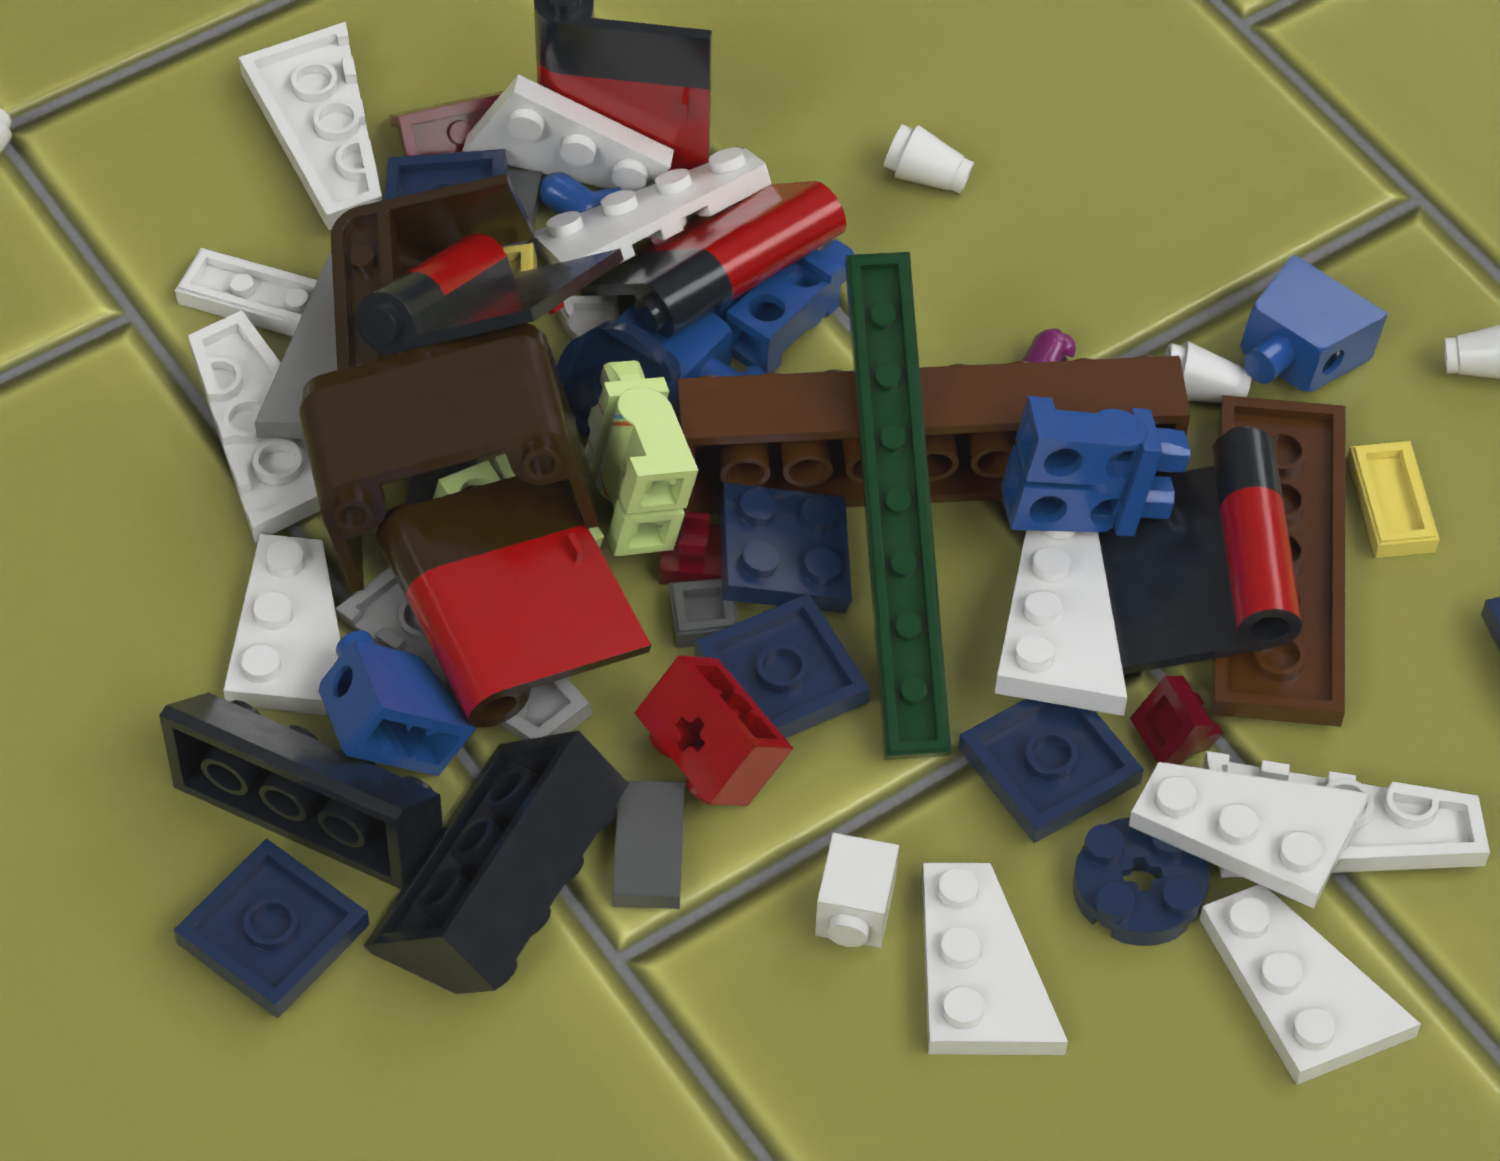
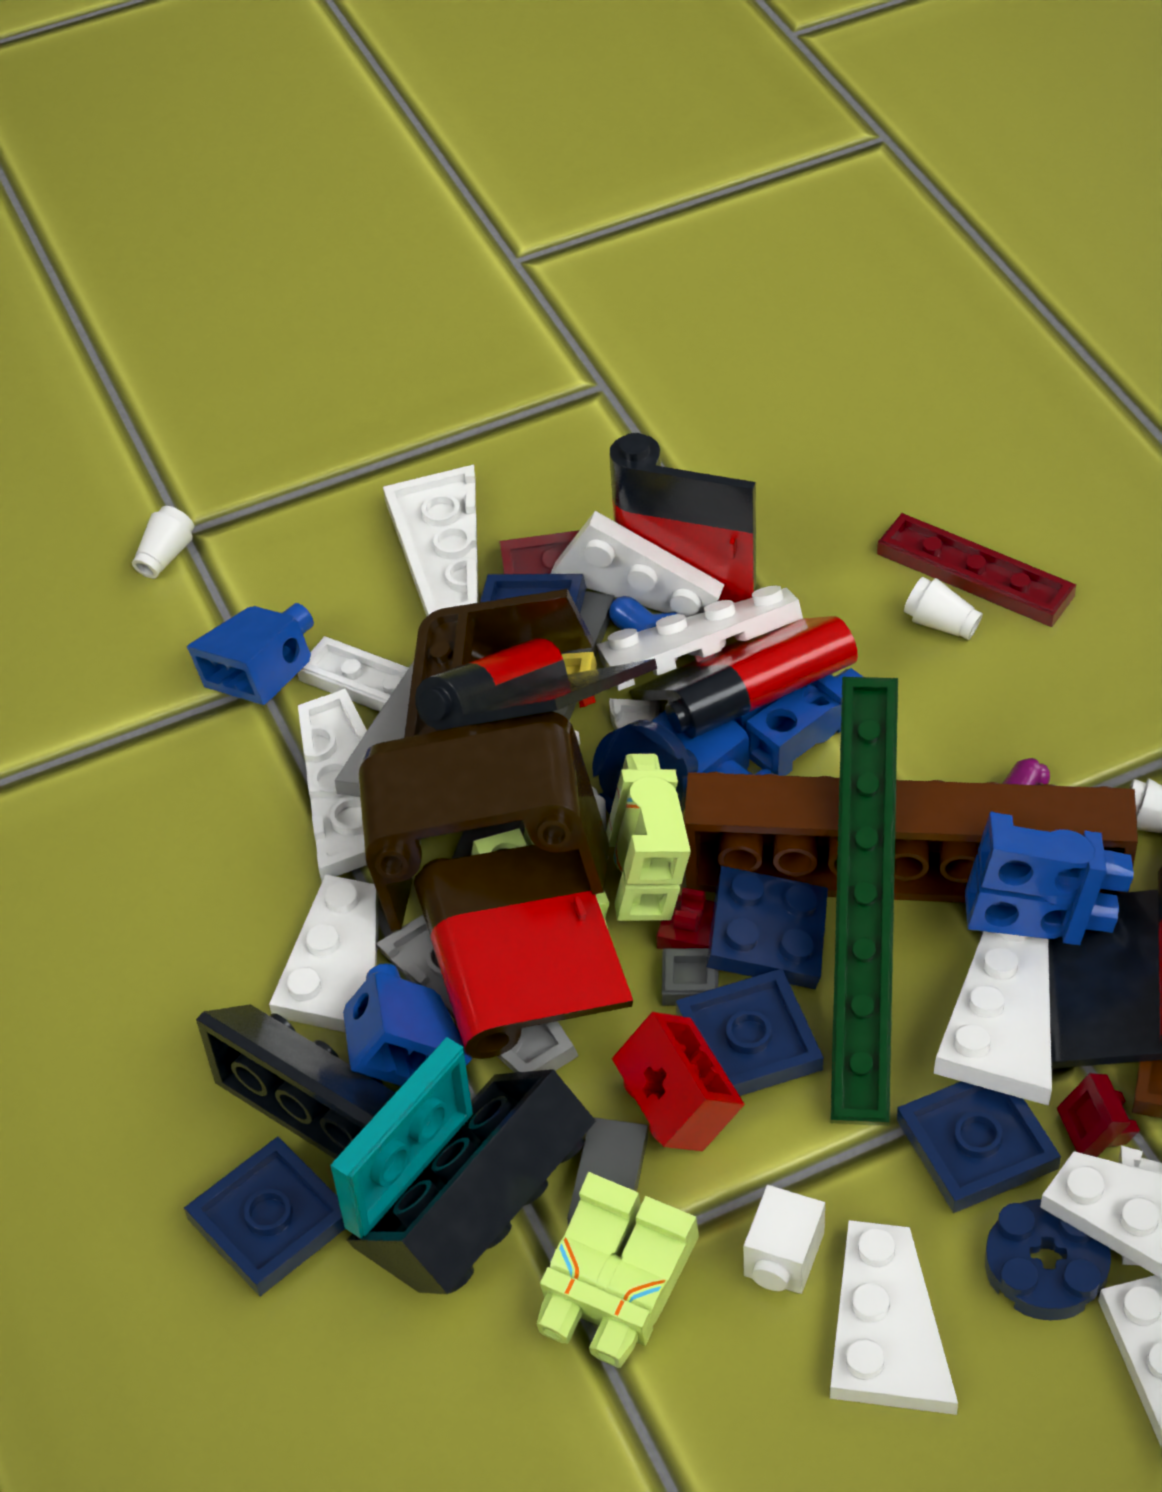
camera: 15 degrees right, 5 degrees down
none -> blue torso [186,603,314,705]
none -> teal tile [330,1037,473,1239]
none -> yellowish green hips [537,1172,699,1368]
none -> dark red tile [877,513,1076,627]

